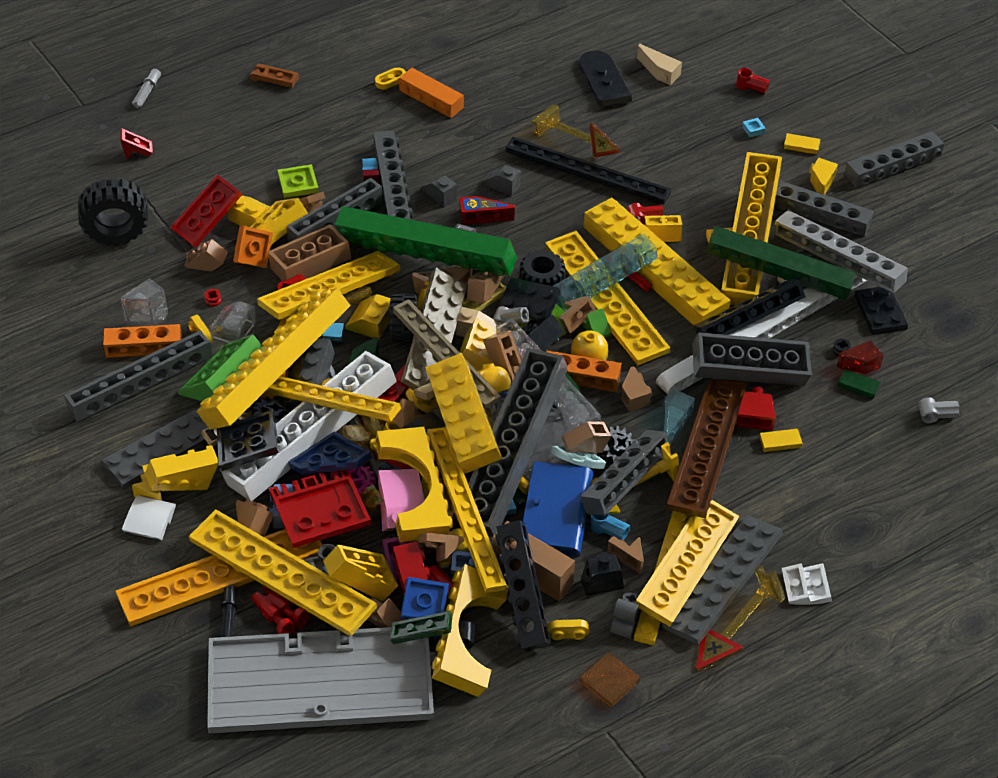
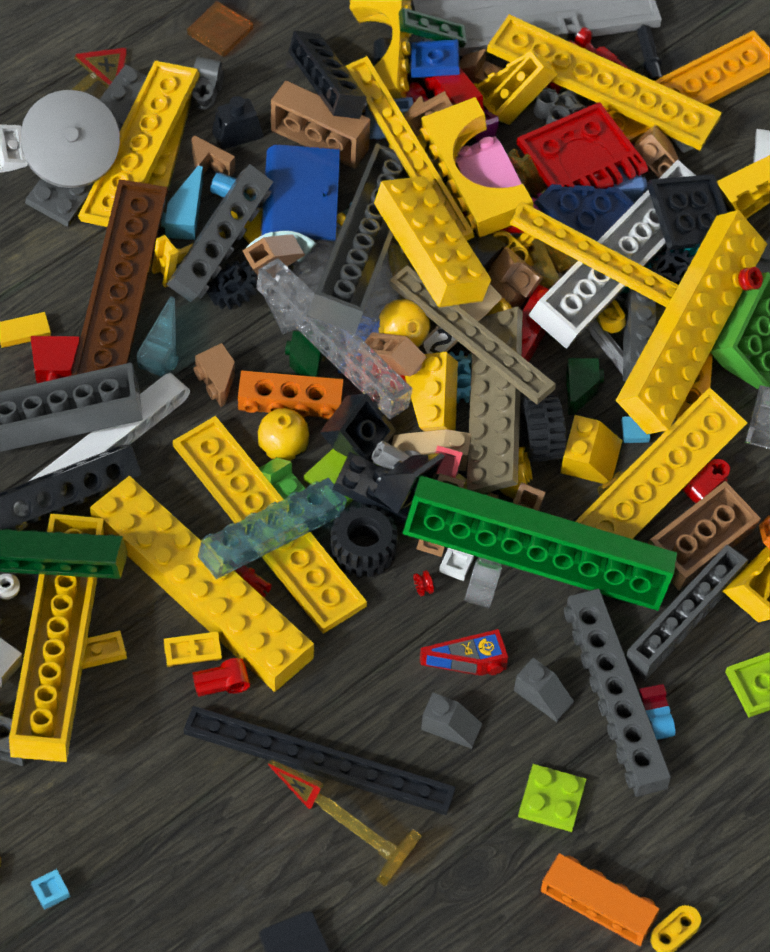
camera: 170 degrees right, 10 degrees up
medium nougat slope [299,192,325,213] -> none
yellow plate [547,619,589,640] -> none
medium nougat slope [559,296,596,333] -> none
none -> light grey dish [21,90,120,188]
none -> medium azure slope [161,166,203,240]
none -> black slope [373,453,445,514]
none -> coral panel [436,445,463,478]
none -> lime plate [518,764,586,832]
none -> red bush [738,267,763,291]

